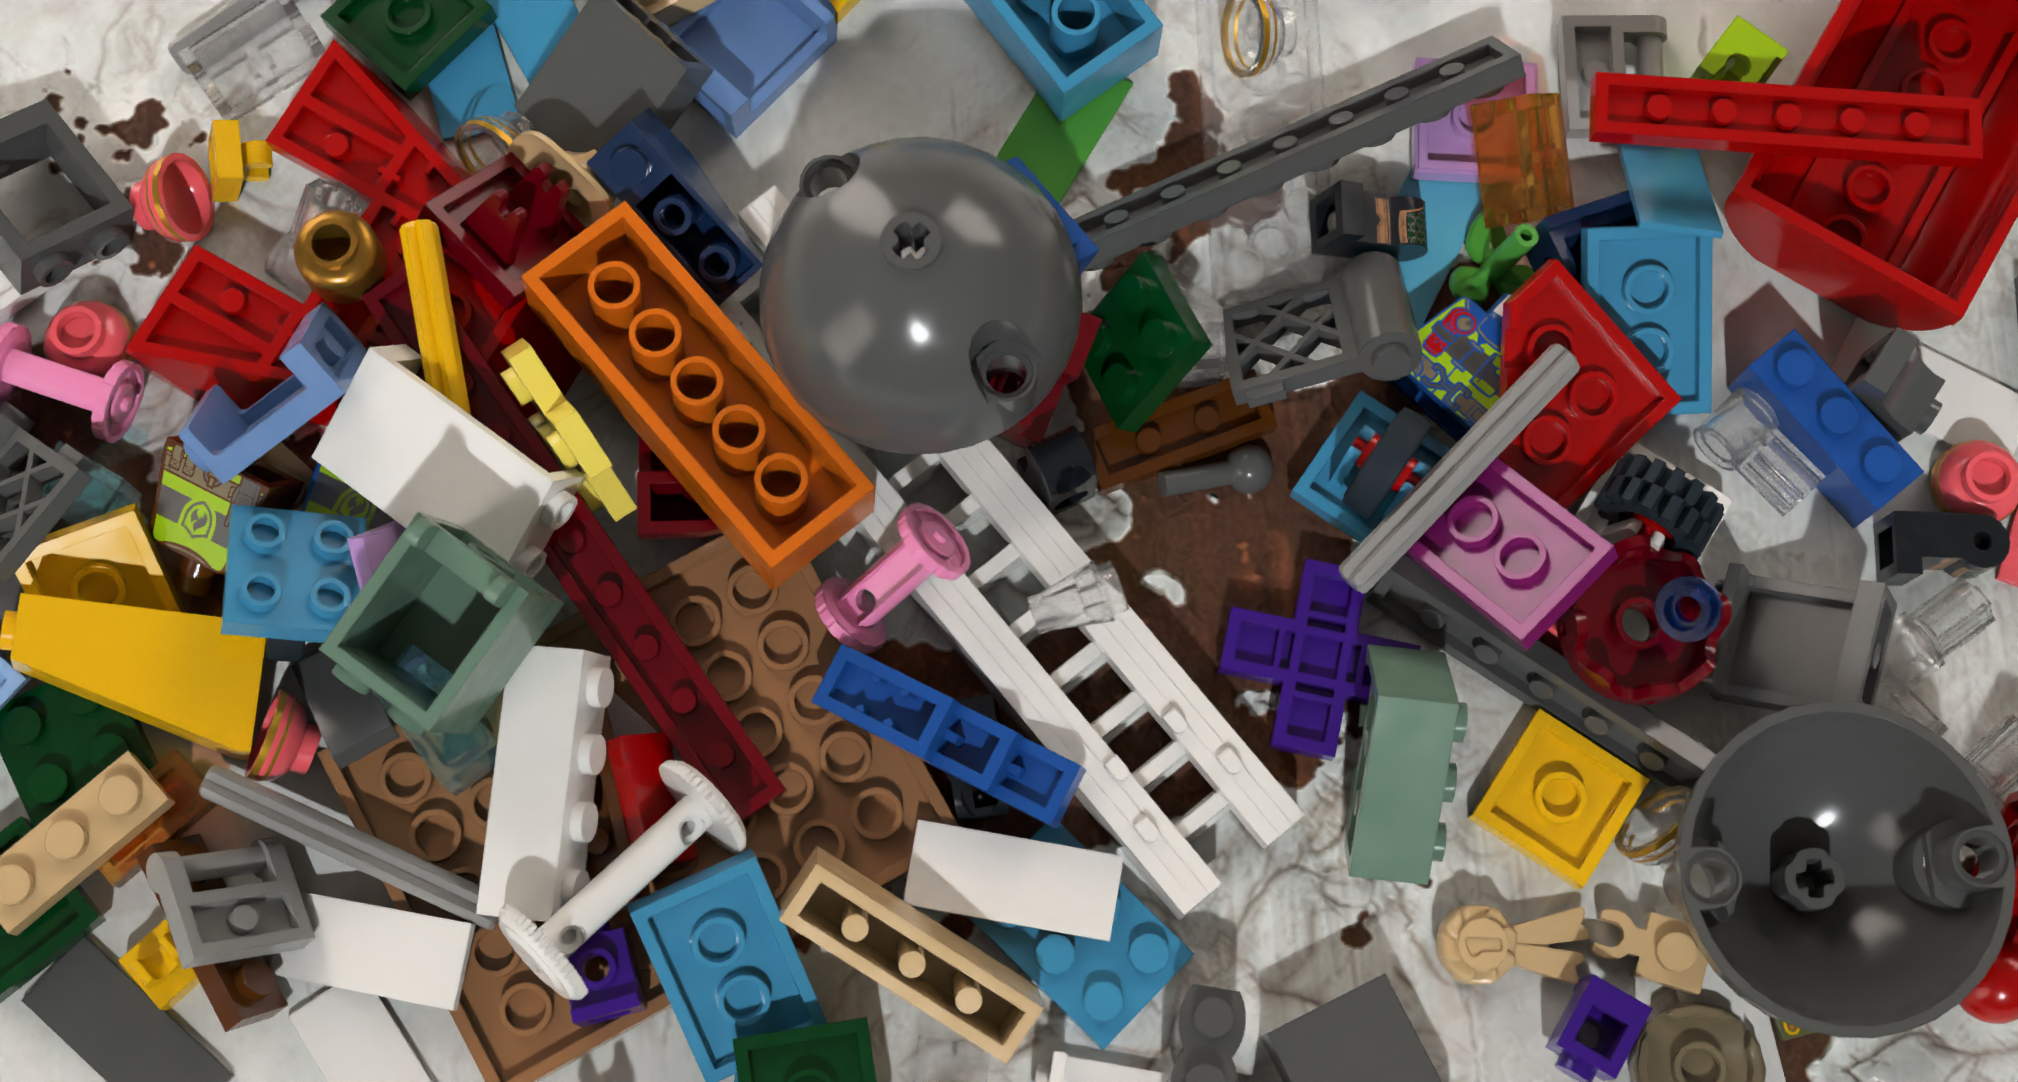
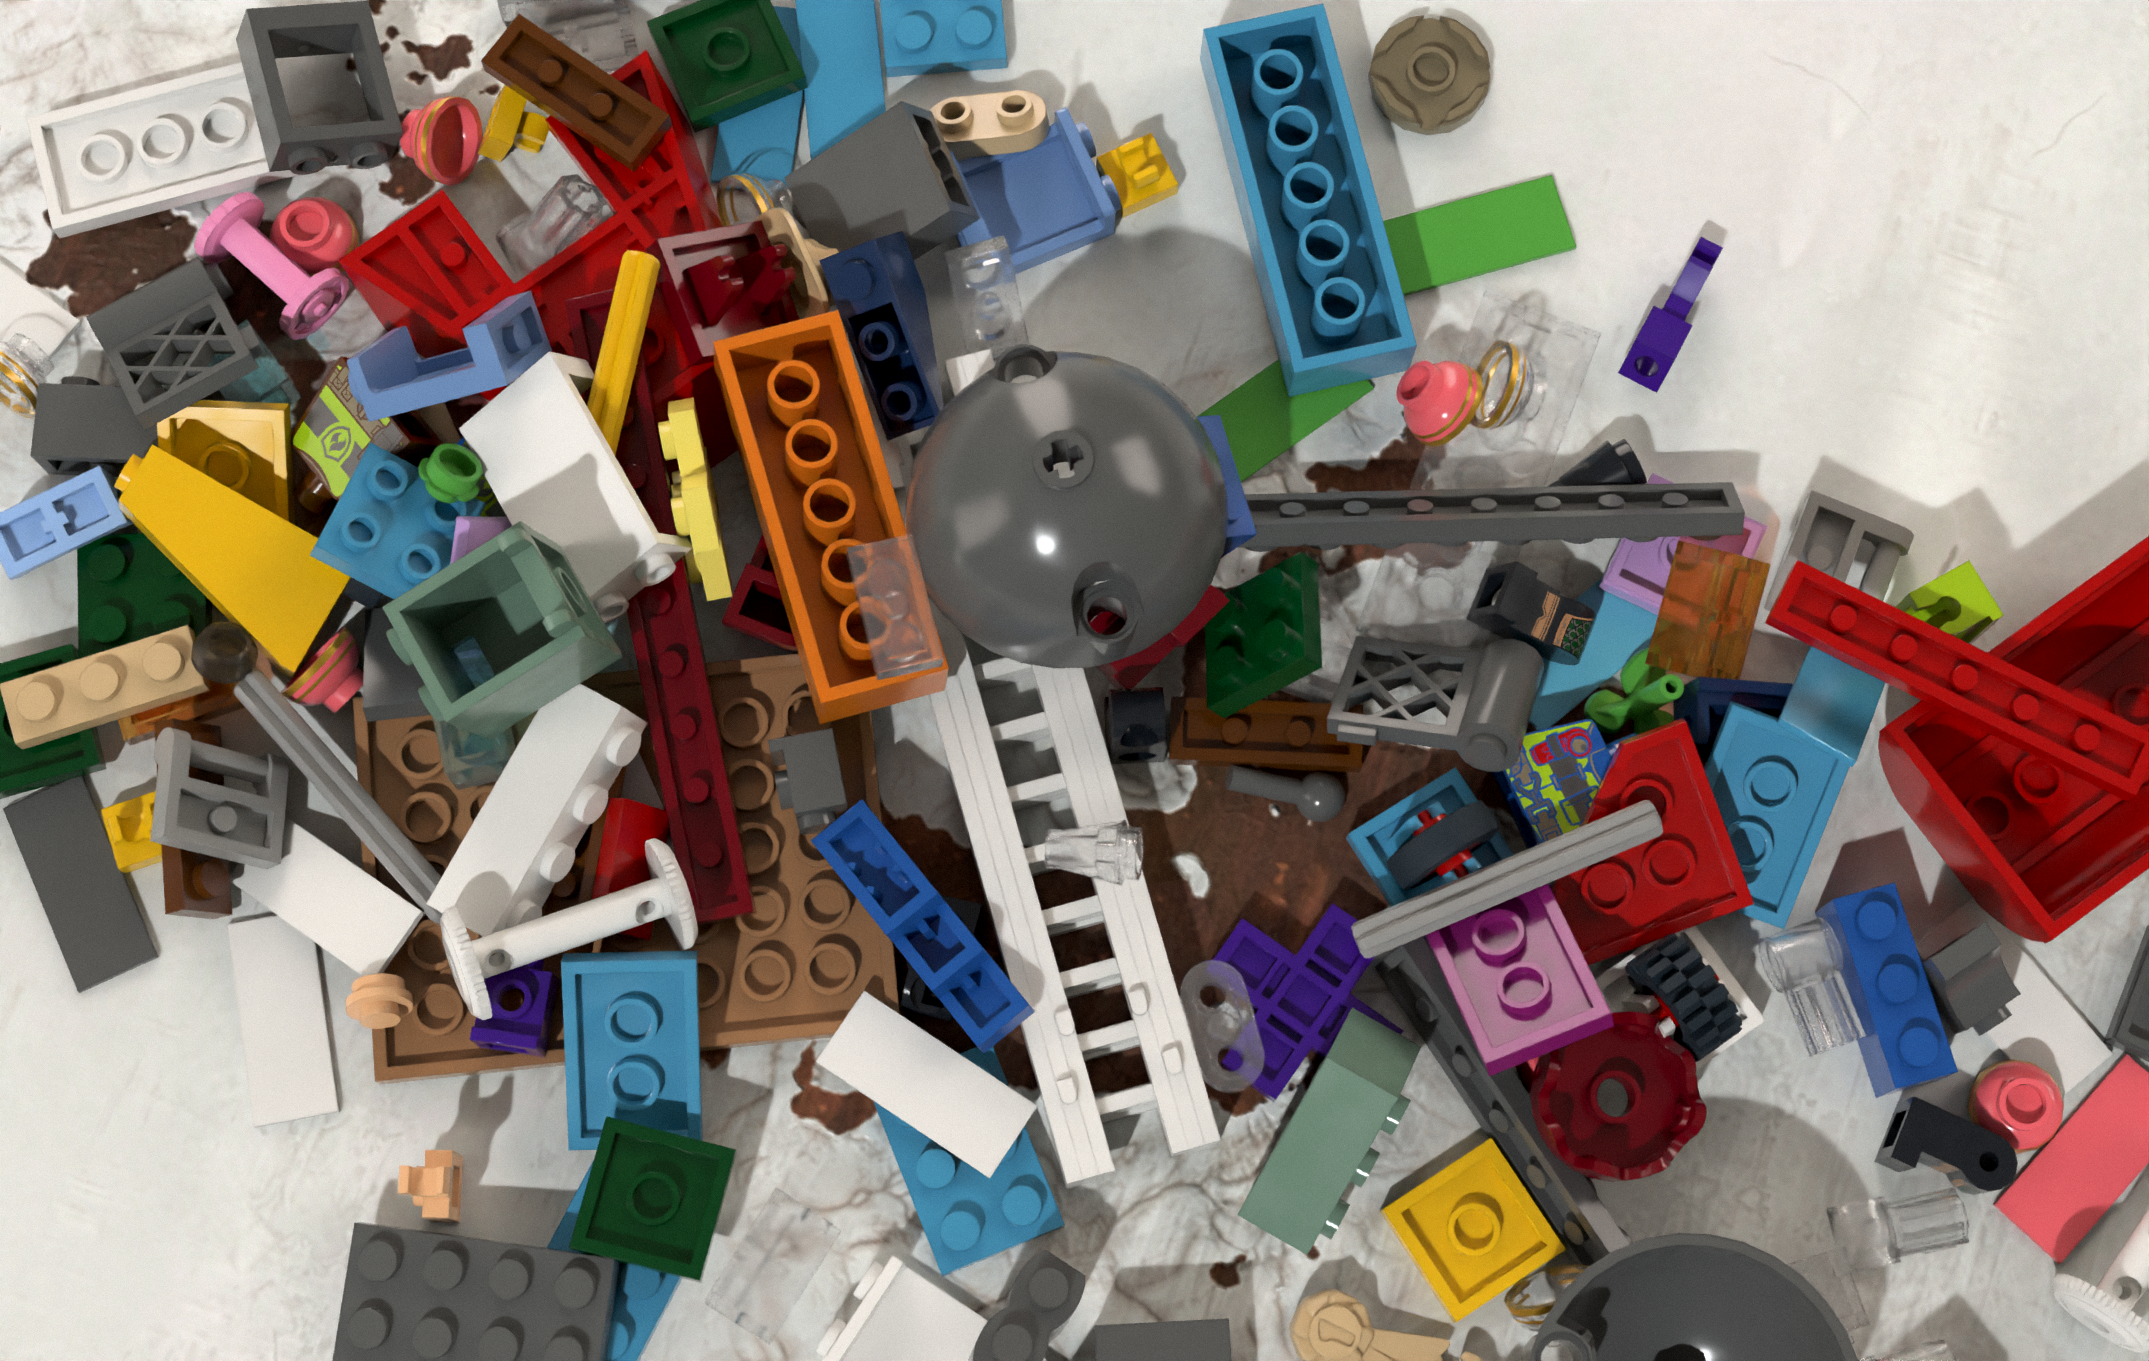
camera: 25 degrees right, 0 degrees up
pearl gold head [293,210,387,304] -> none
tan brick [779,846,1044,1064] -> none
bright pink hose [814,502,971,654] -> none
clear blue plate [1655,576,1723,642] -> none
dark grey panel [1701,562,1897,711] -> none
none -> clear smoke plate [191,621,258,683]
none -> light nougat plate [345,973,413,1029]
none -> bright green plate [418,443,483,503]
none -> reddish brown plate [481,14,672,173]
none -> dark grey brick [768,728,849,834]
none -> clear plate [846,534,943,680]
none -> clear plate [943,235,1030,362]
none -> clear plate [1180,960,1265,1093]
none -> coral piece [1396,361,1483,447]
none -> black cone [1548,439,1647,487]

